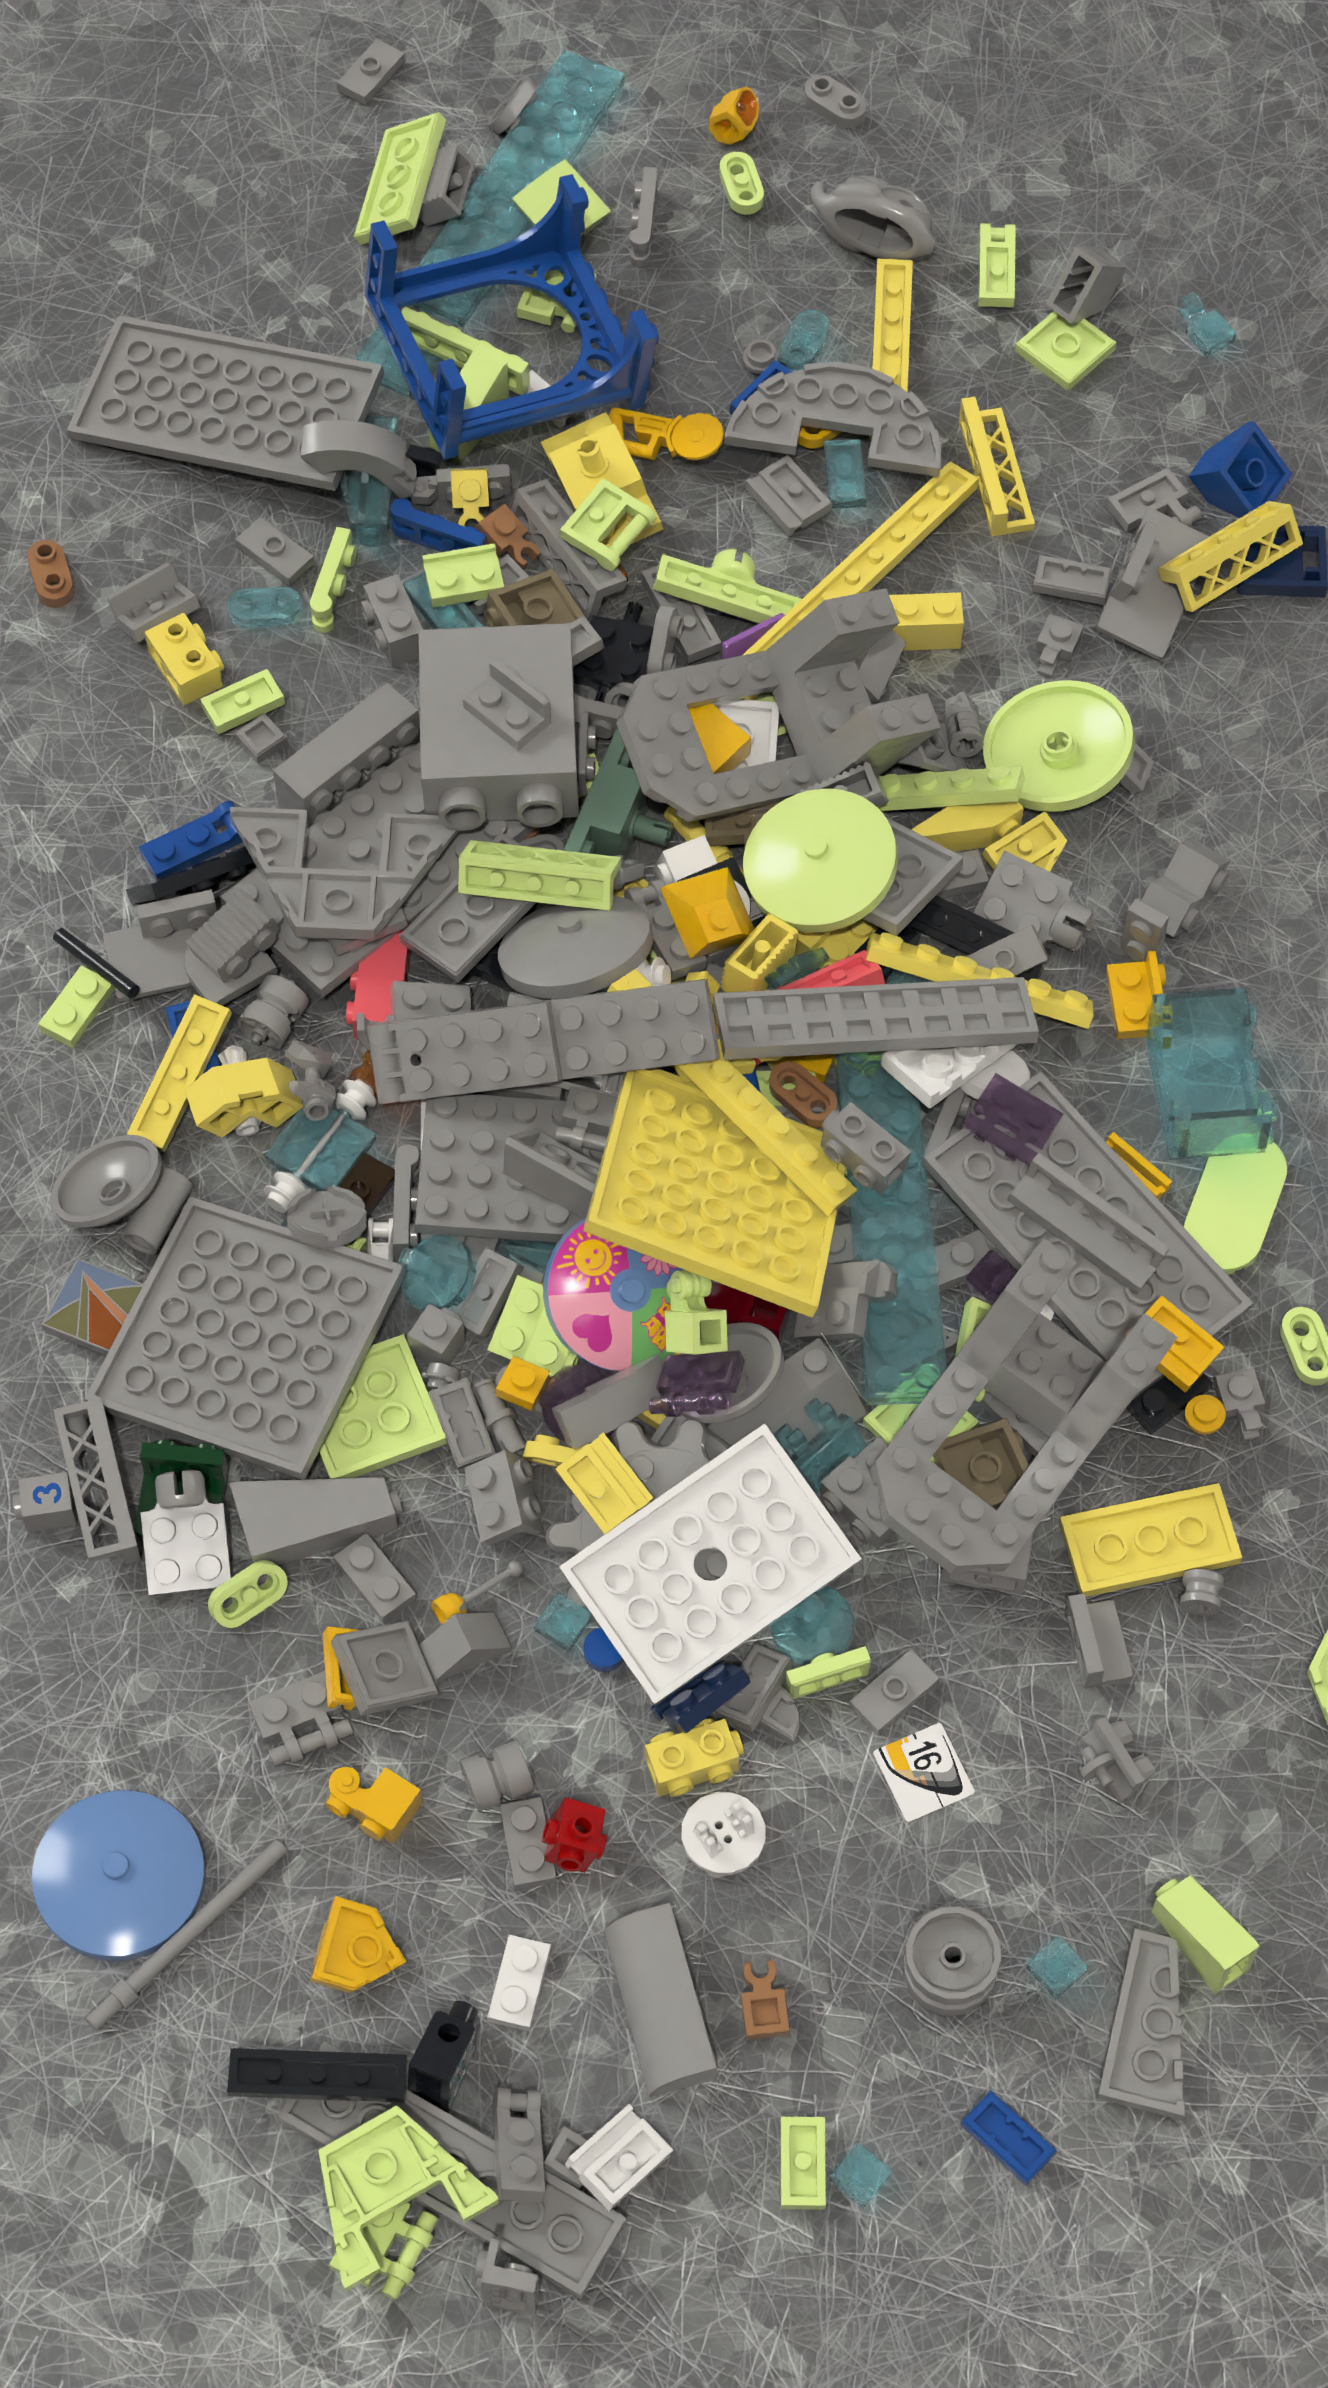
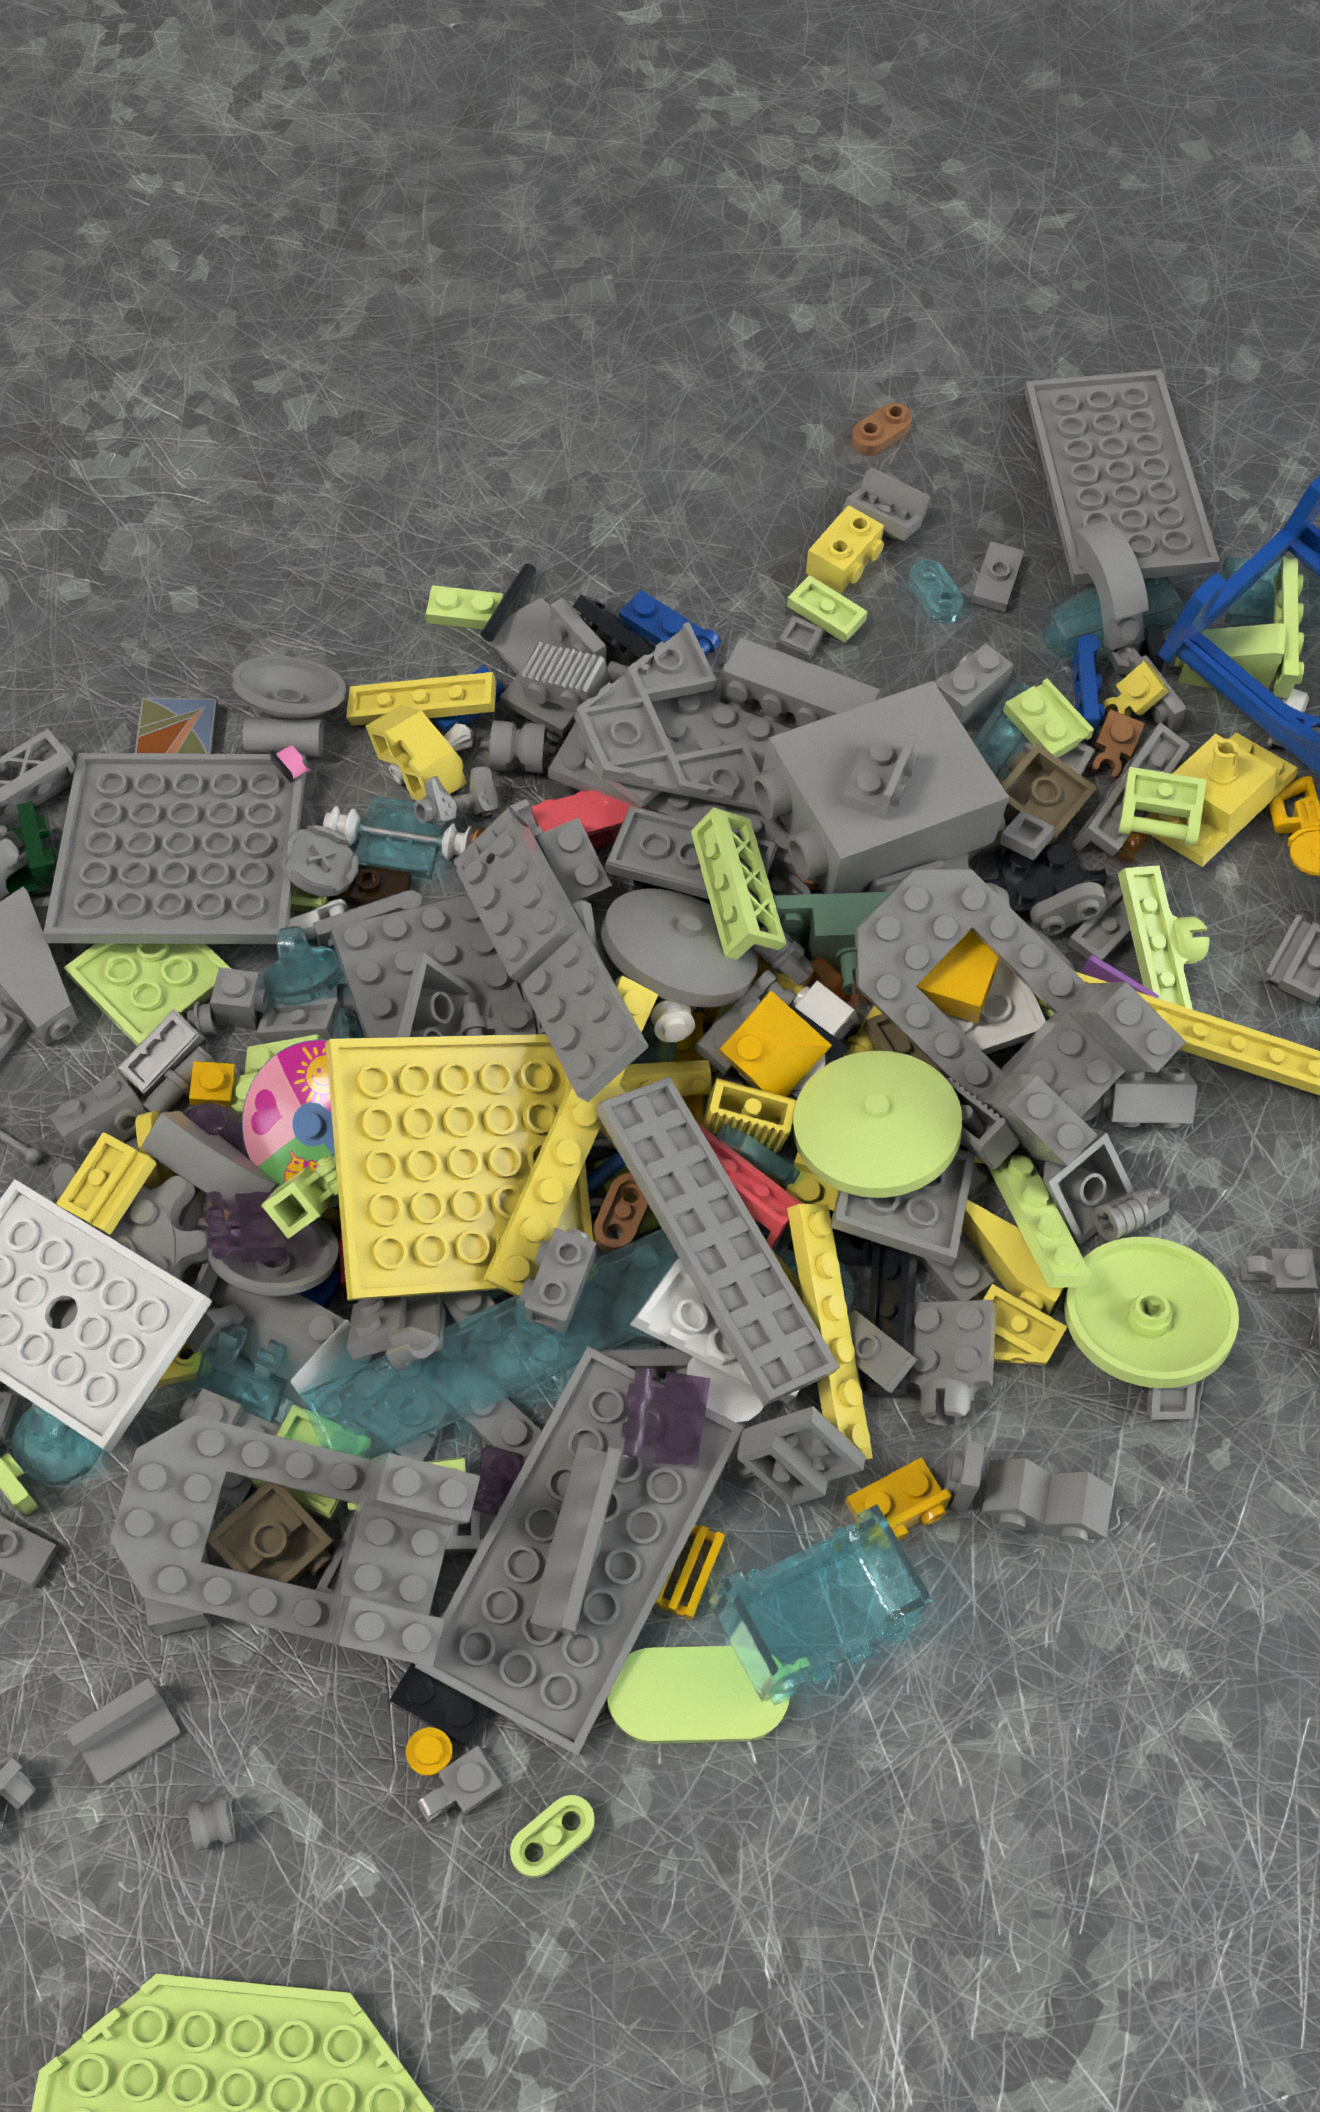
camera: 65 degrees right, 0 degrees up
yellowish green plate [310,527,357,633] -> none
light yellow brick [889,592,964,651] -> none
light yellow plate [1059,1483,1242,1597] -> none
yellow plate [1124,1295,1224,1393] -> none
none -> bright pink piece [269,745,310,783]
none -> light grey plate [737,1406,866,1506]
none -> clear orange tile [810,956,851,1003]

